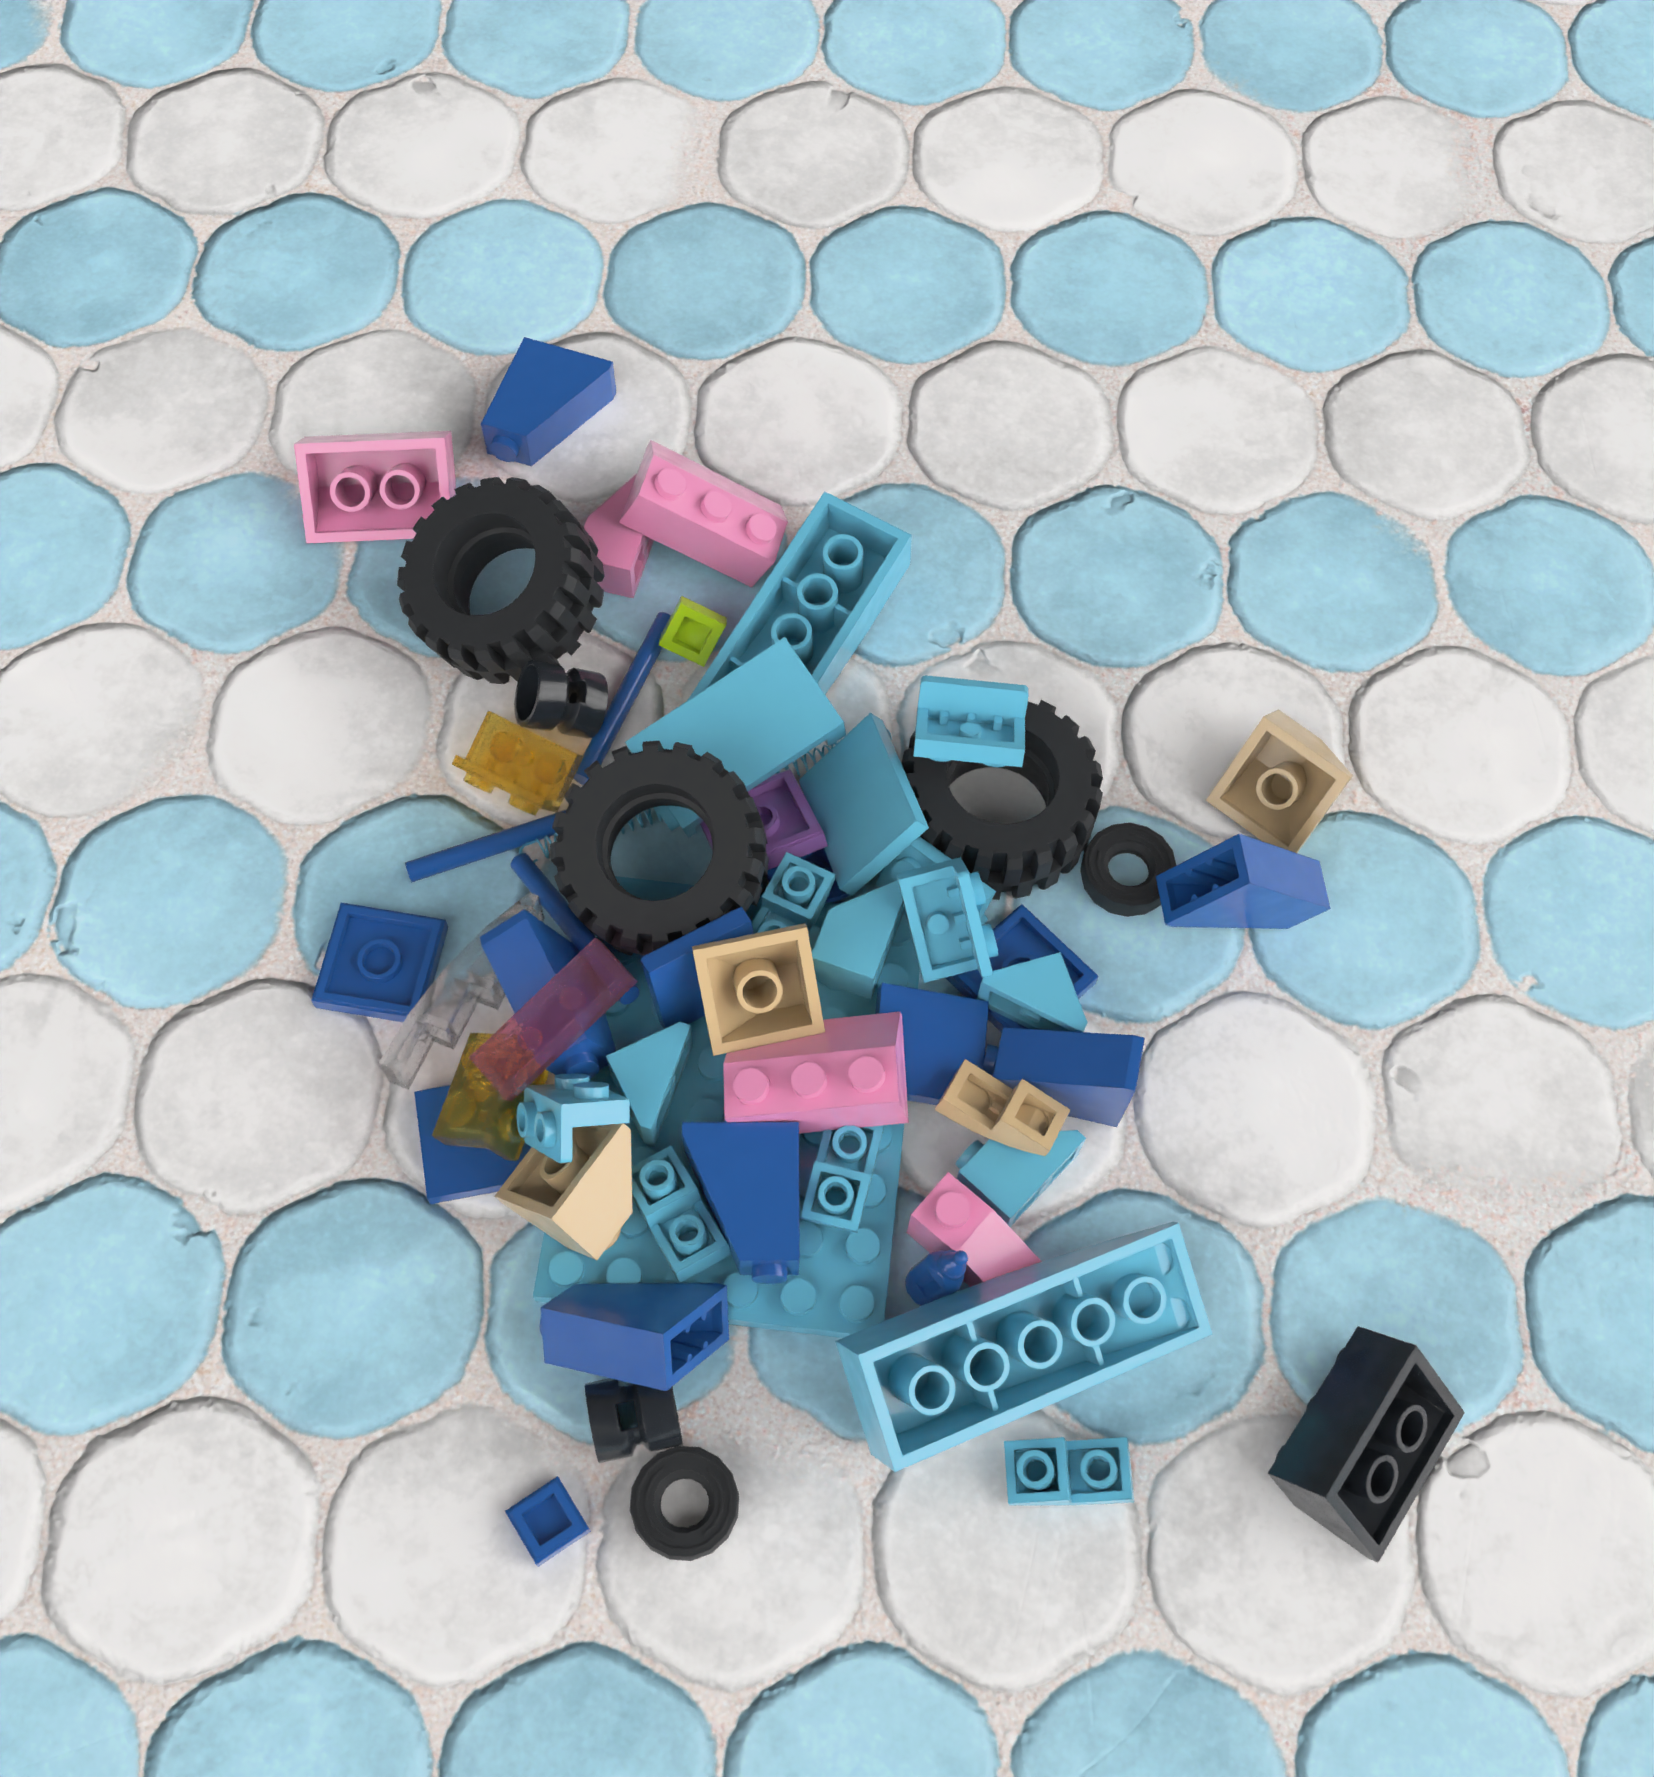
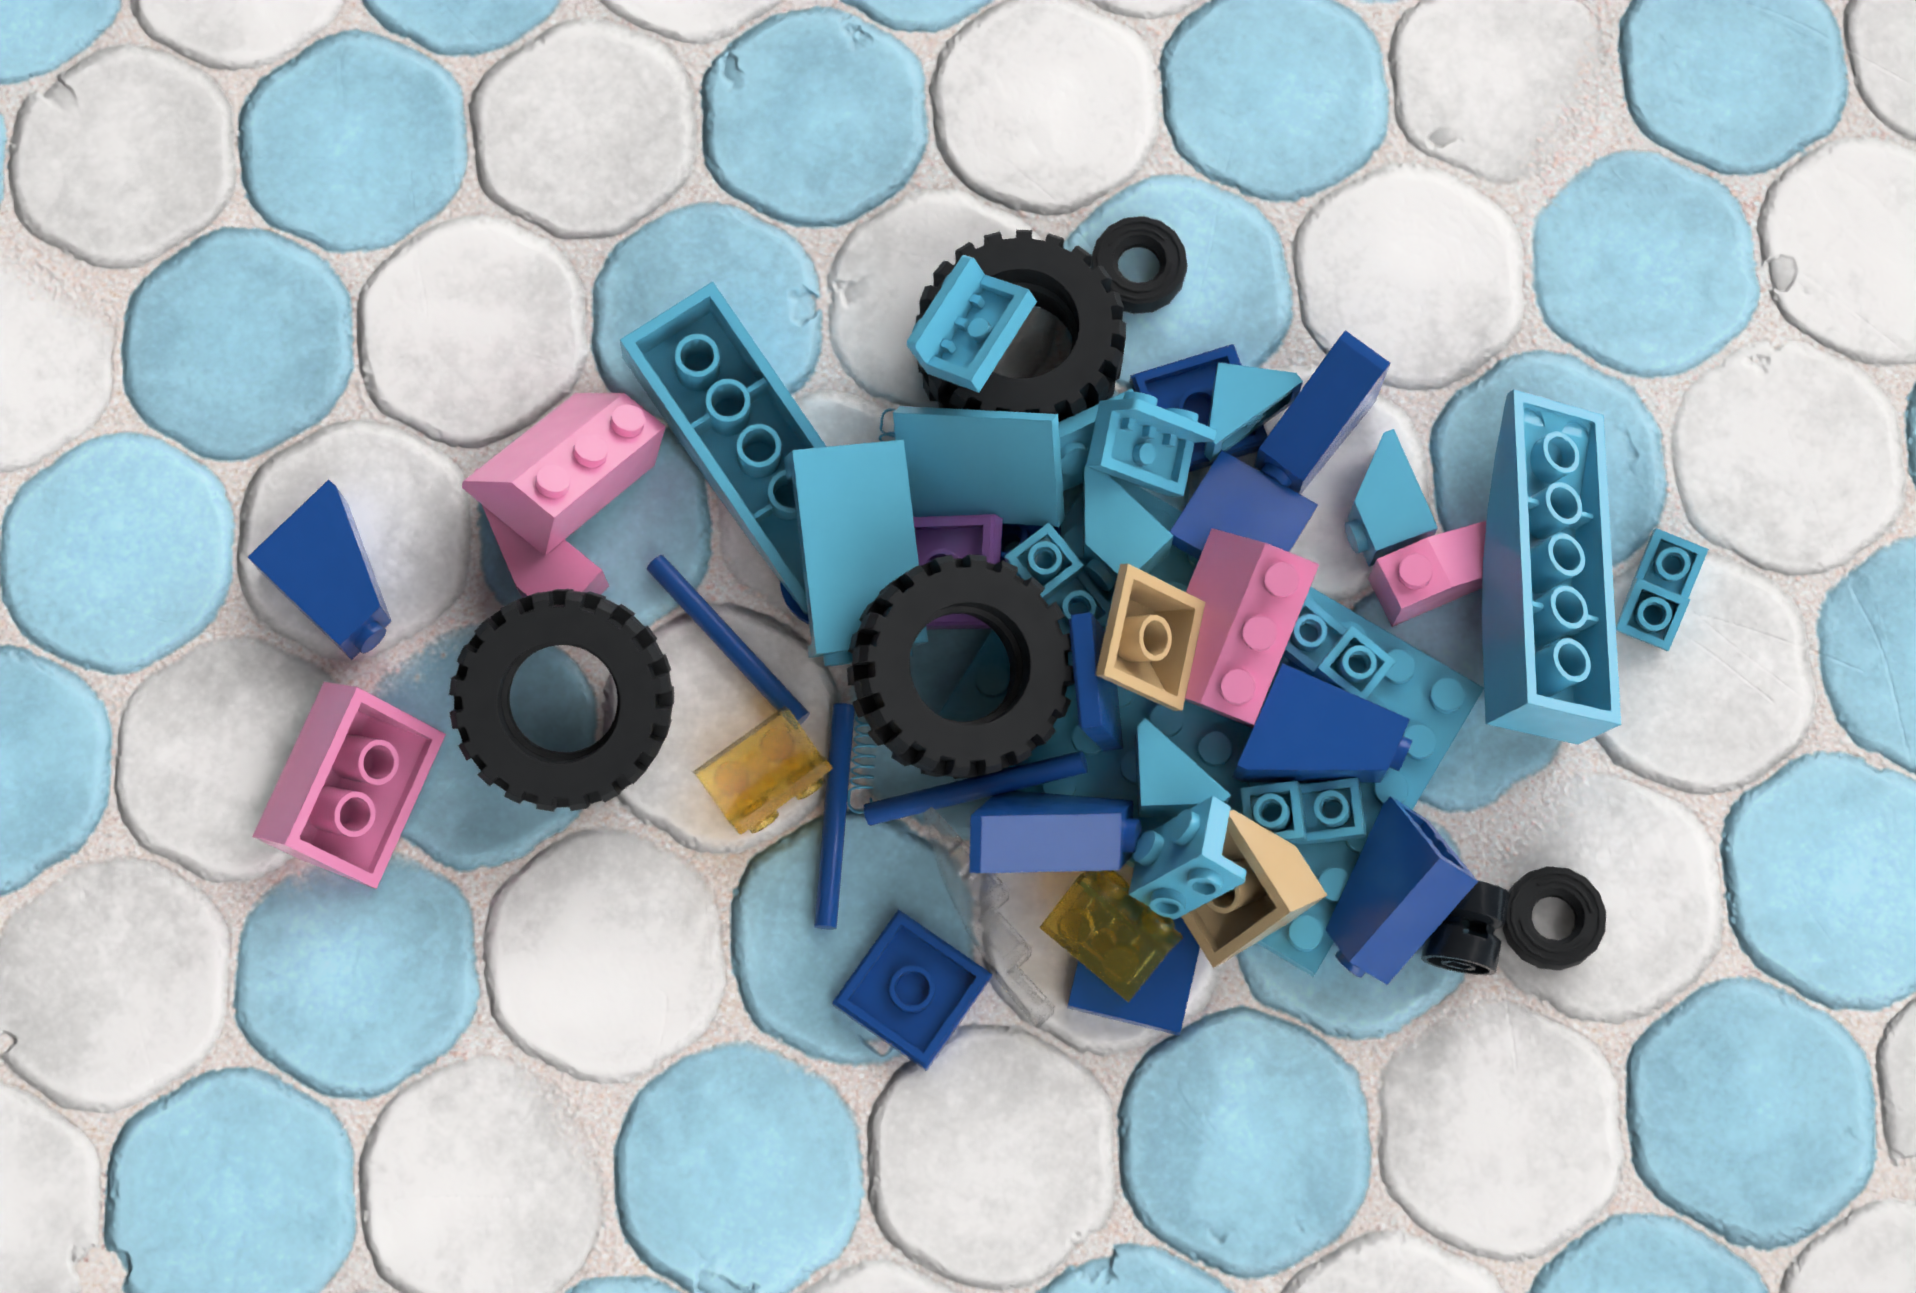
camera: 60 degrees left, 10 degrees up
clear pink tile [469,938,638,1101] -> none
blue tile [505,1476,591,1567] -> none
black wheel [514,660,608,739] -> none
lime tile [658,596,727,667] -> none
blue piece [905,1250,968,1306] -> none
tan slope [934,1059,1070,1156] -> none
slope [1156,834,1331,929] -> none
tan slope [1205,710,1353,853] -> none
black slope [1268,1326,1465,1563] -> none

